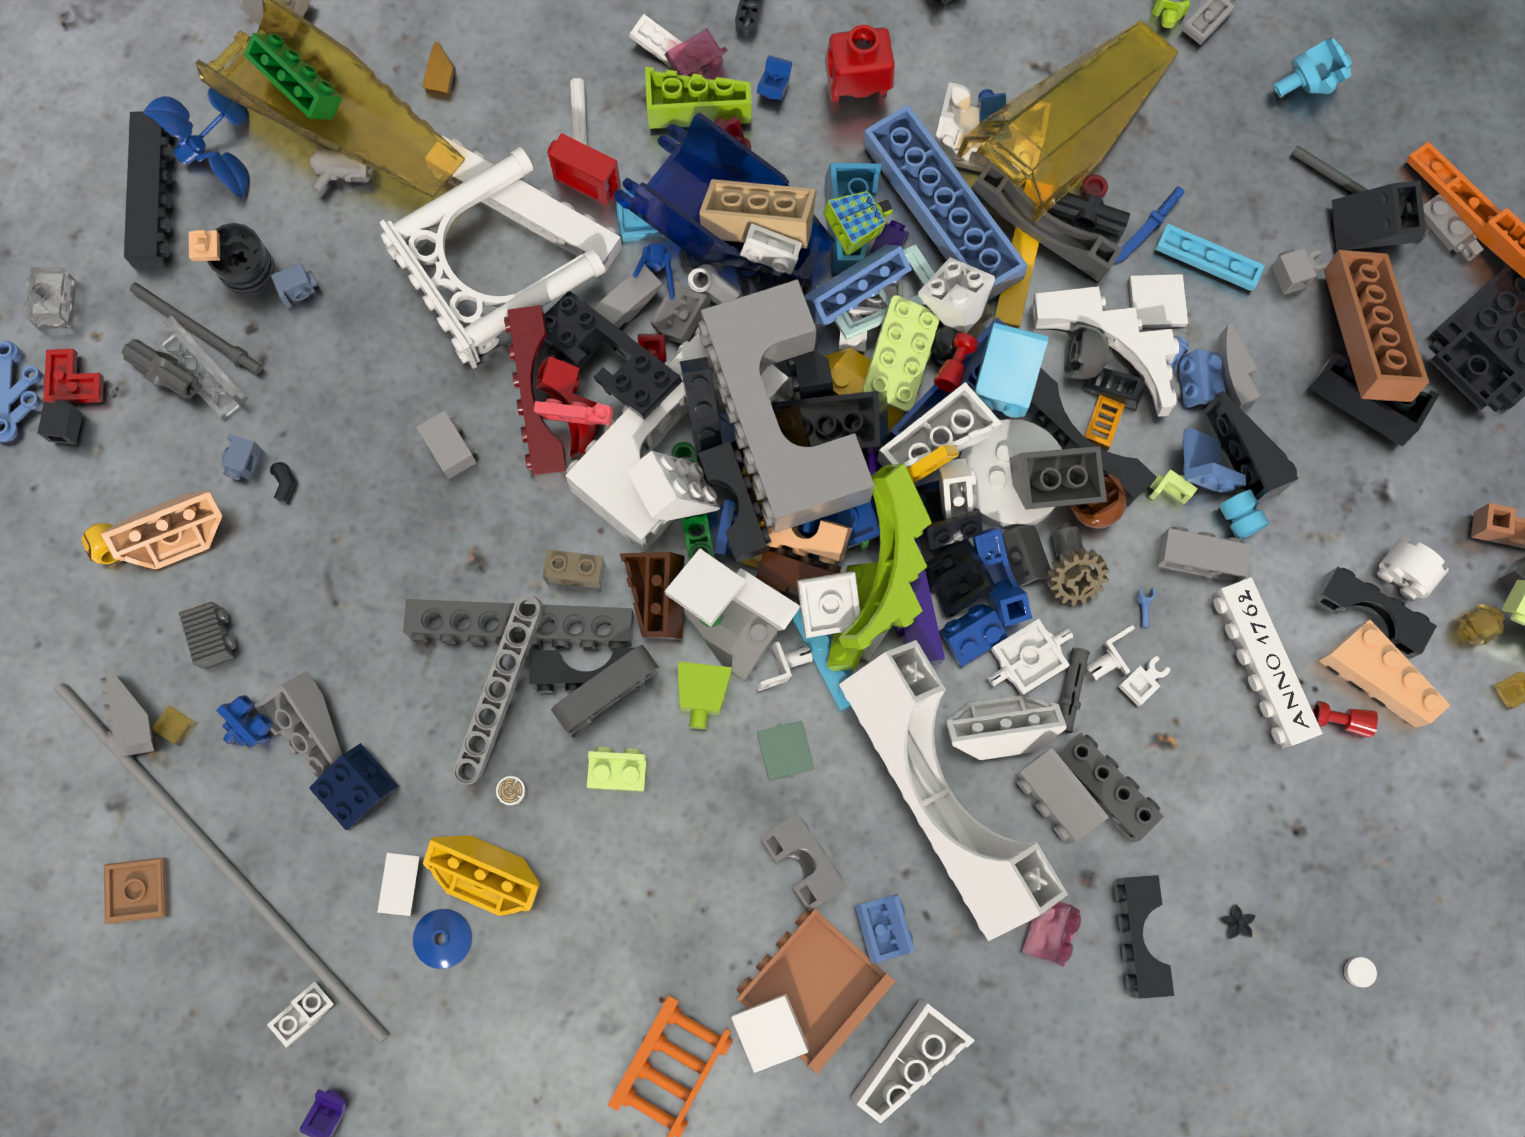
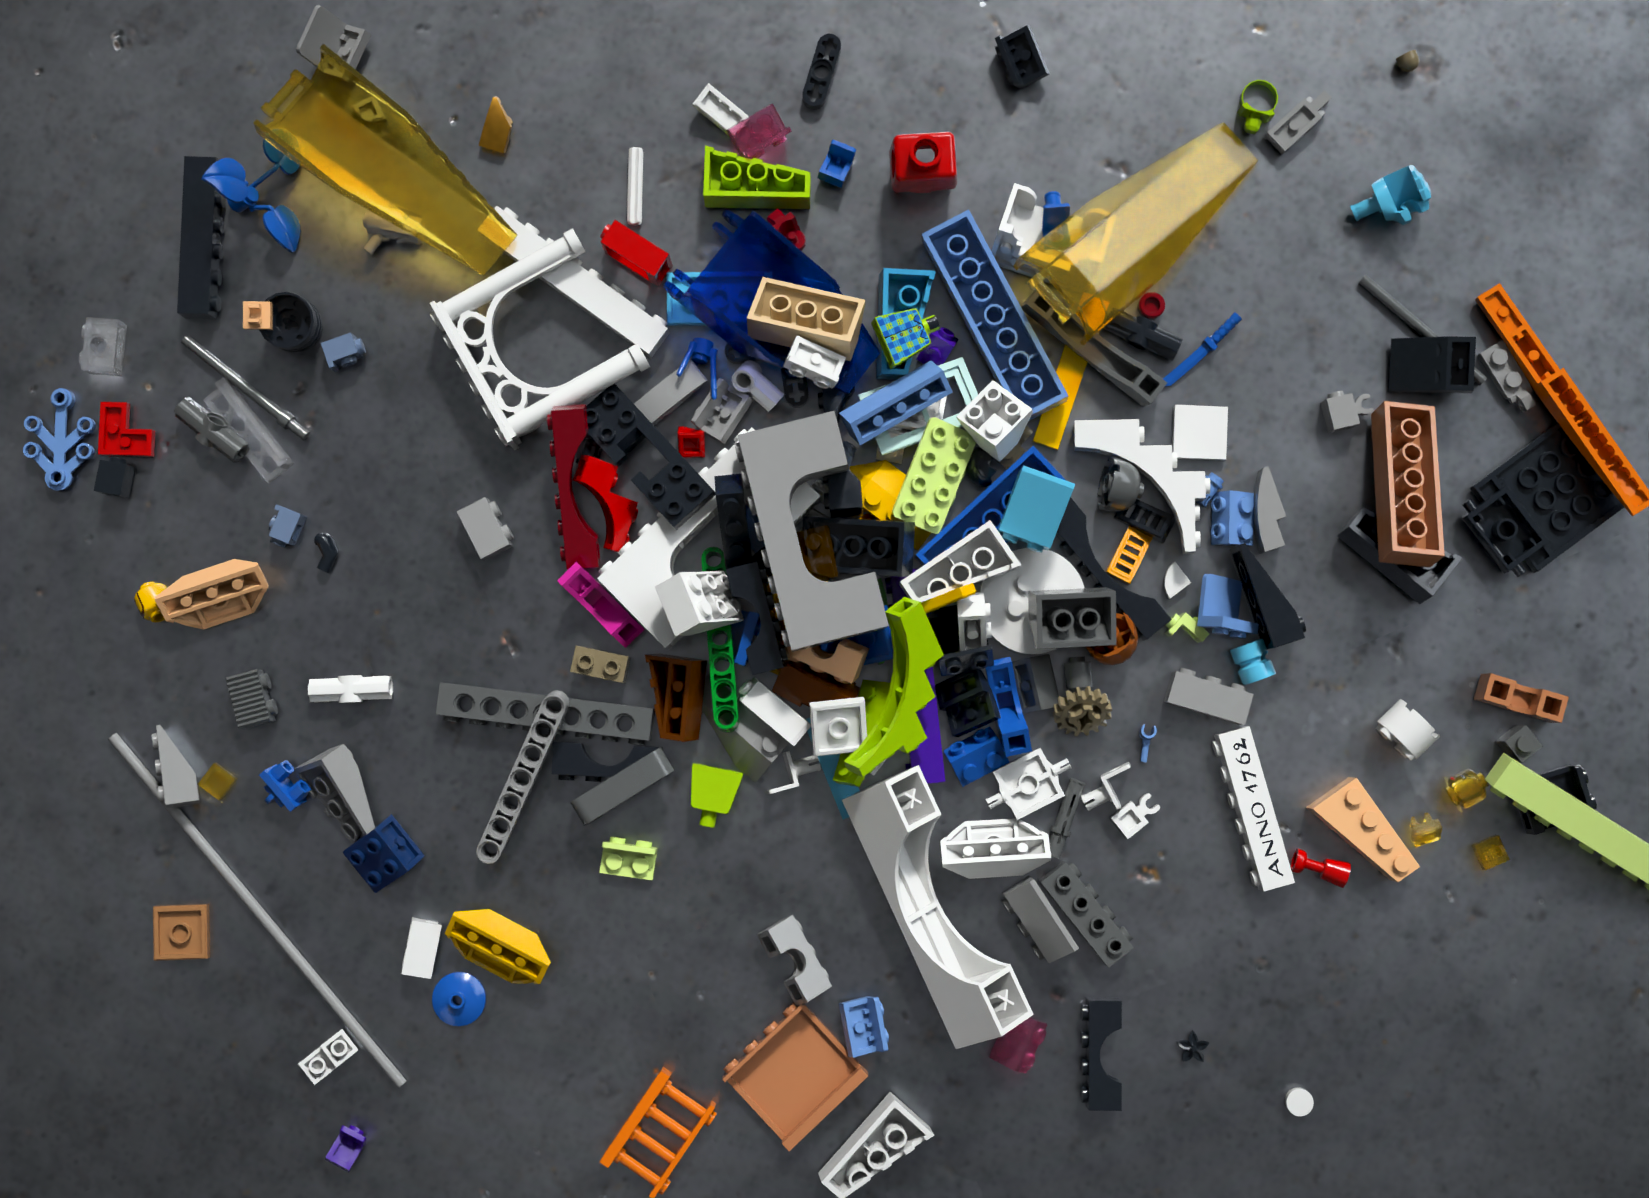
camera: 10 degrees right, 10 degrees up
green brick [243,33,342,120] -> none
tile [496,776,526,806] -> none
coral hinge [534,399,614,425] -> none
white tile [665,549,746,627] -> none
white tile [731,993,810,1073] -> none
sand green piece [757,721,815,780] -> none
red piece [933,333,979,393] -> none
medium azure plate [1155,223,1265,291] -> none
black arch [1313,567,1437,659] -> none
none -> white piece [308,675,393,703]
none -> dark pink arch [557,562,644,648]
none -> white tile [1164,562,1191,599]
none -> clear yellow tile [1410,812,1443,847]

